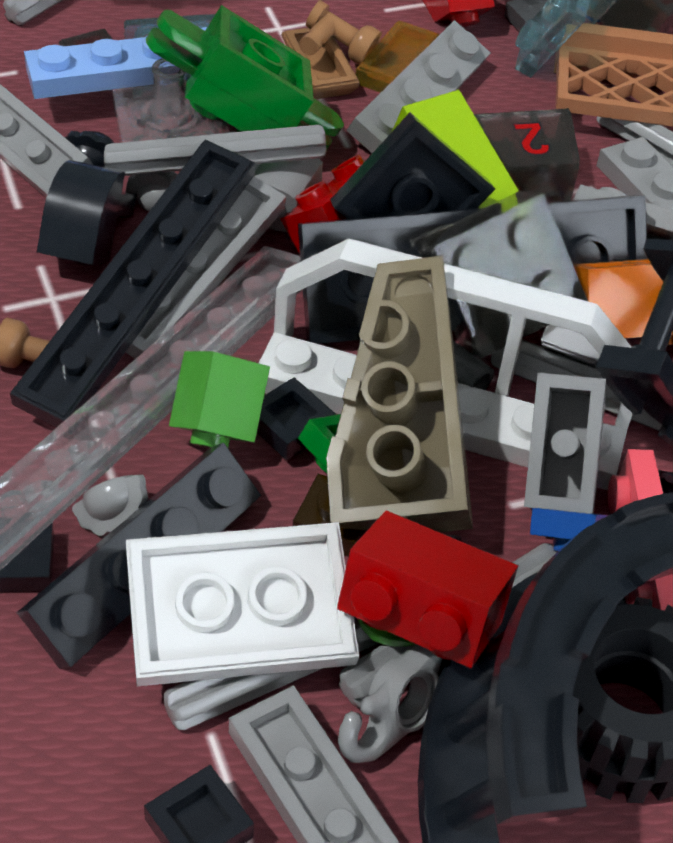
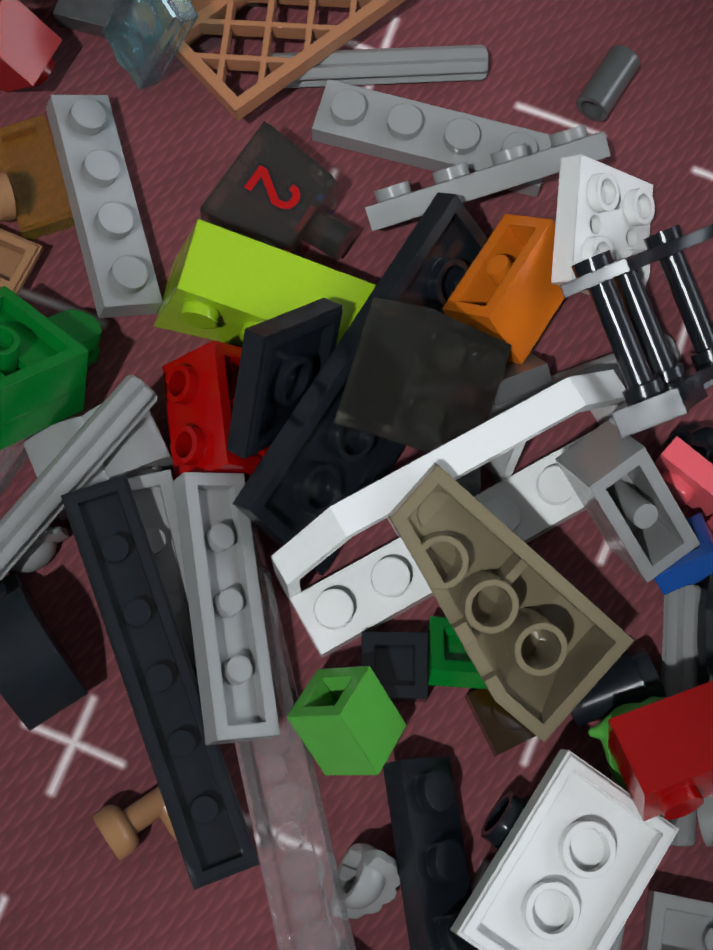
camera: 45 degrees left, 25 degrees up
none -> light grey plate [173,472,280,745]

